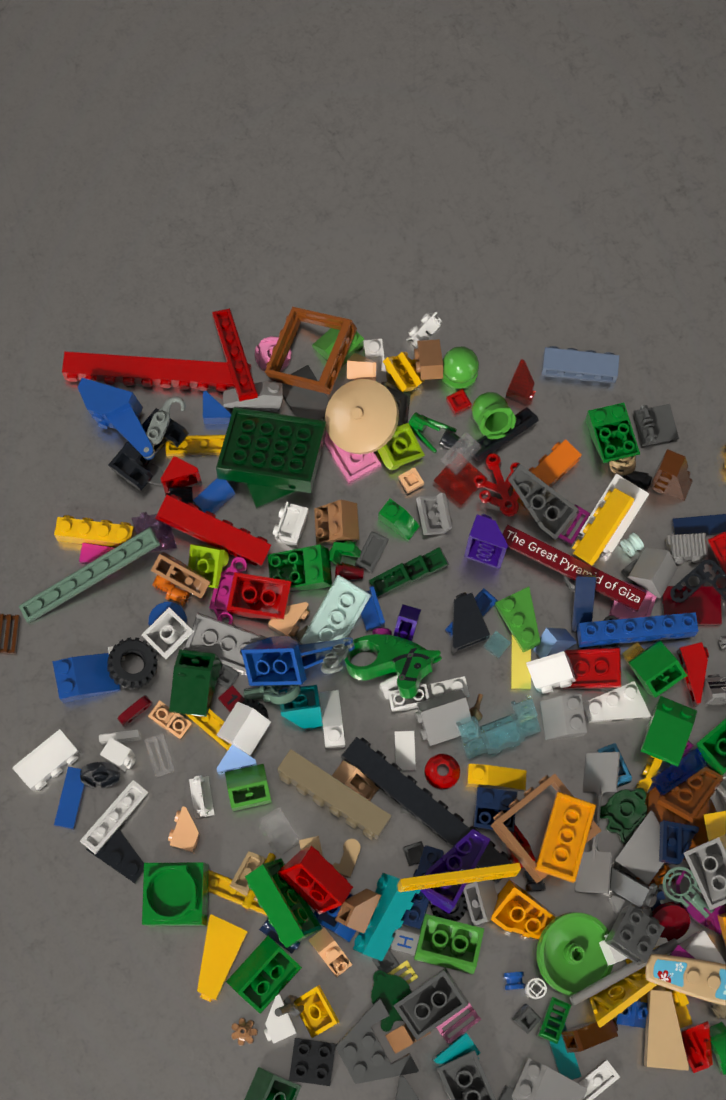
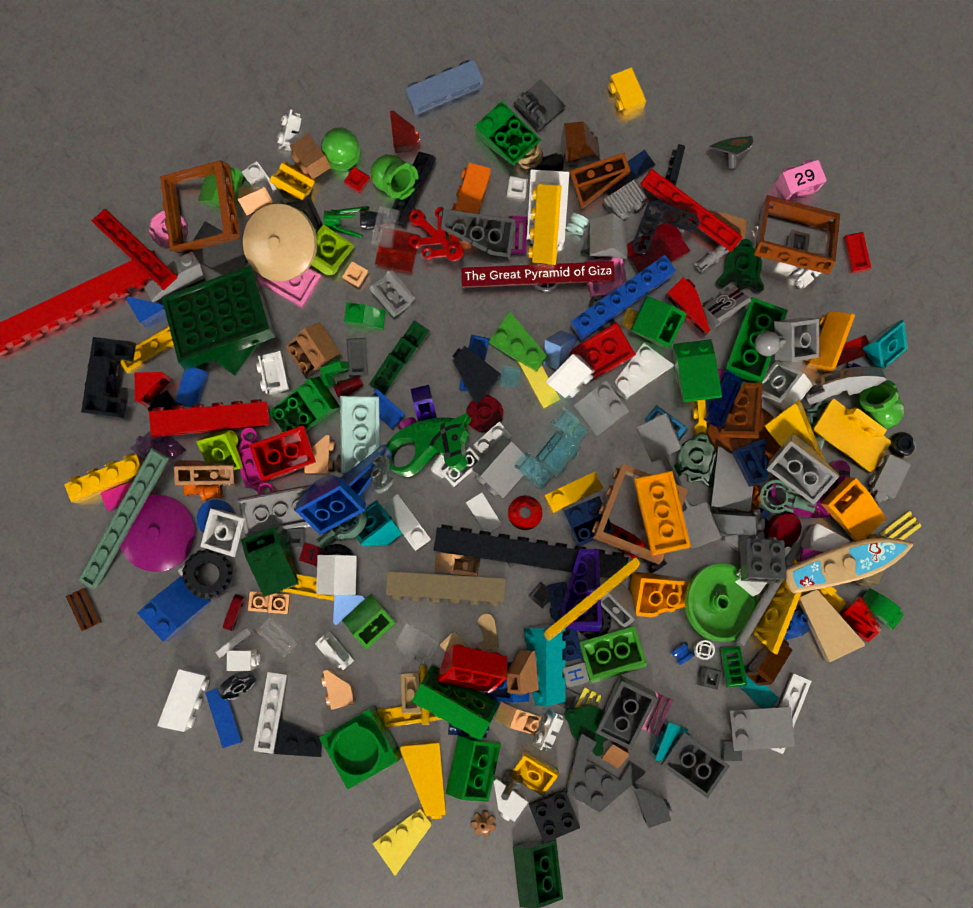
camera: 30 degrees left, 10 degrees up
blue slope [78,377,186,460] -> none
dark purple slope [464,514,508,569] -> none
medium nougat hand [469,694,483,721] -> none
dark blue tile [571,574,596,632] -> none
none -> magenta dish [120,495,196,572]
none -> light yellow wing [372,807,432,876]
none -> dark red tile [466,395,504,433]
none -> white tile [507,176,528,199]
none -> white hinge [533,709,564,752]
none -> dark orange wedge [570,153,630,210]

